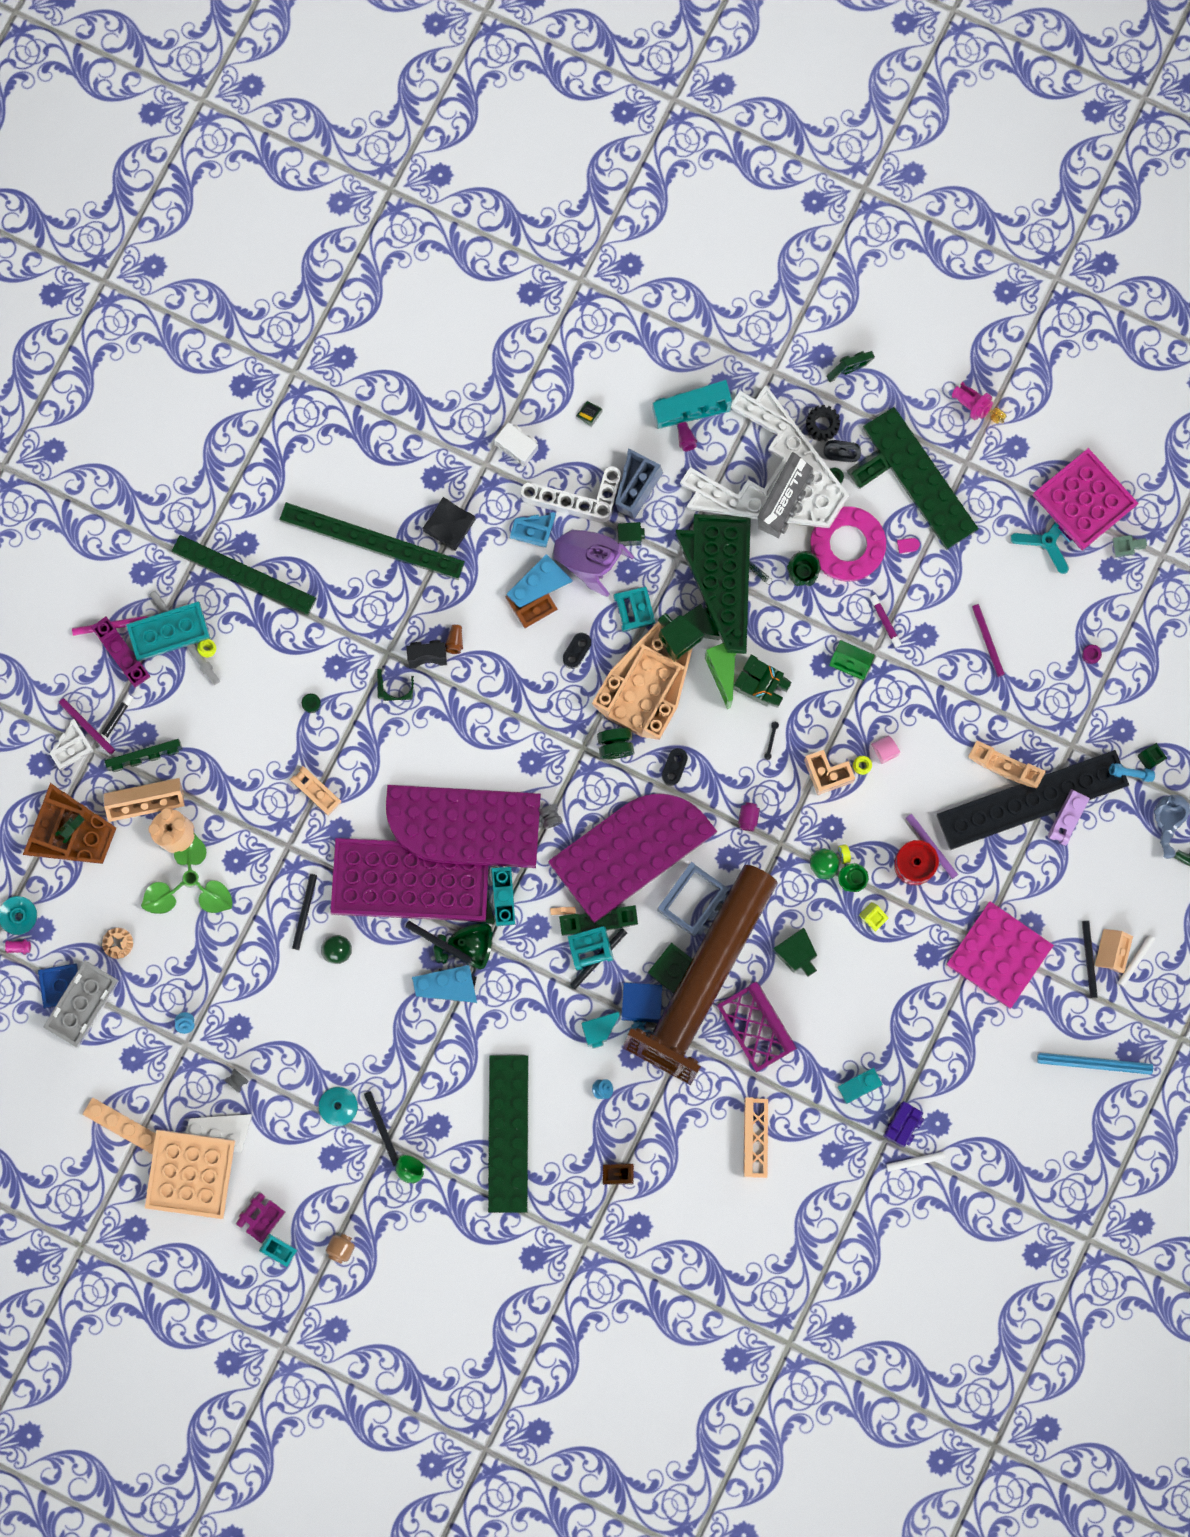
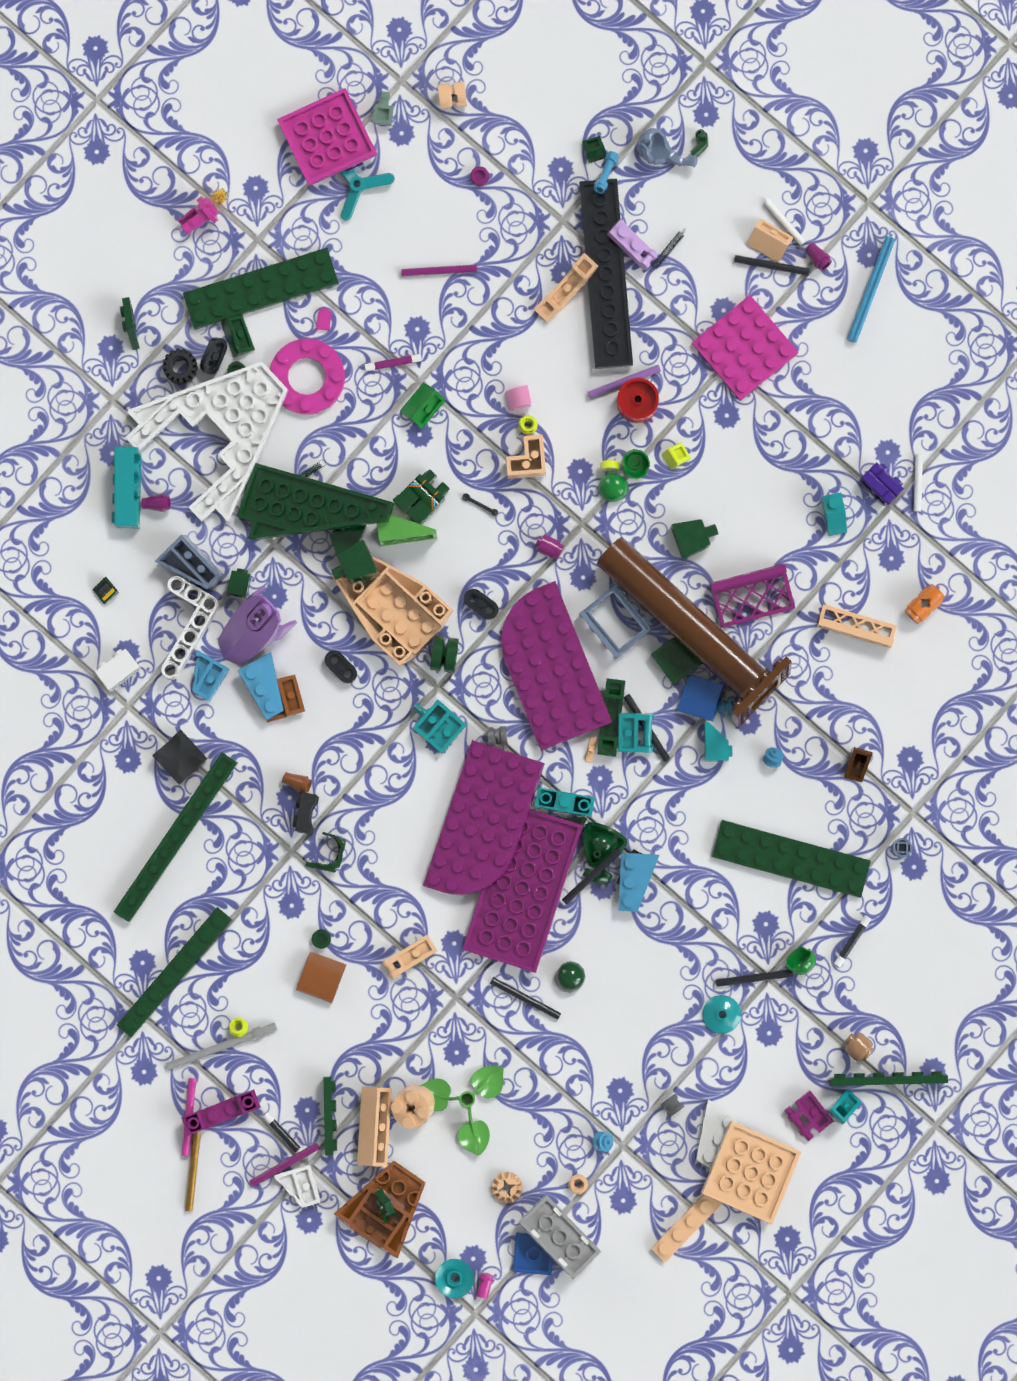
camera: 70 degrees left, 5 degrees up
teal plate [126,601,211,662] -> none
teal plate [613,587,656,632] -> none
flat silver slope [757,452,815,538] -> none
dark green hair [787,551,821,586] -> none
none -> pearl gold bar [185,1133,201,1212]
none -> dark orange slope [296,951,347,1003]
none -> teal plate [413,699,467,754]
none -> light nougat wheel [438,82,467,109]
none -> light nougat plate [568,1174,588,1194]
none -> black piece [650,229,684,272]
none -> magenta cone [805,242,832,271]
none -> dark green plate [829,1071,948,1086]
none -> black bar [834,915,871,968]
none -> sand blue wheel [891,838,912,858]
none -> orange piece [904,584,945,624]

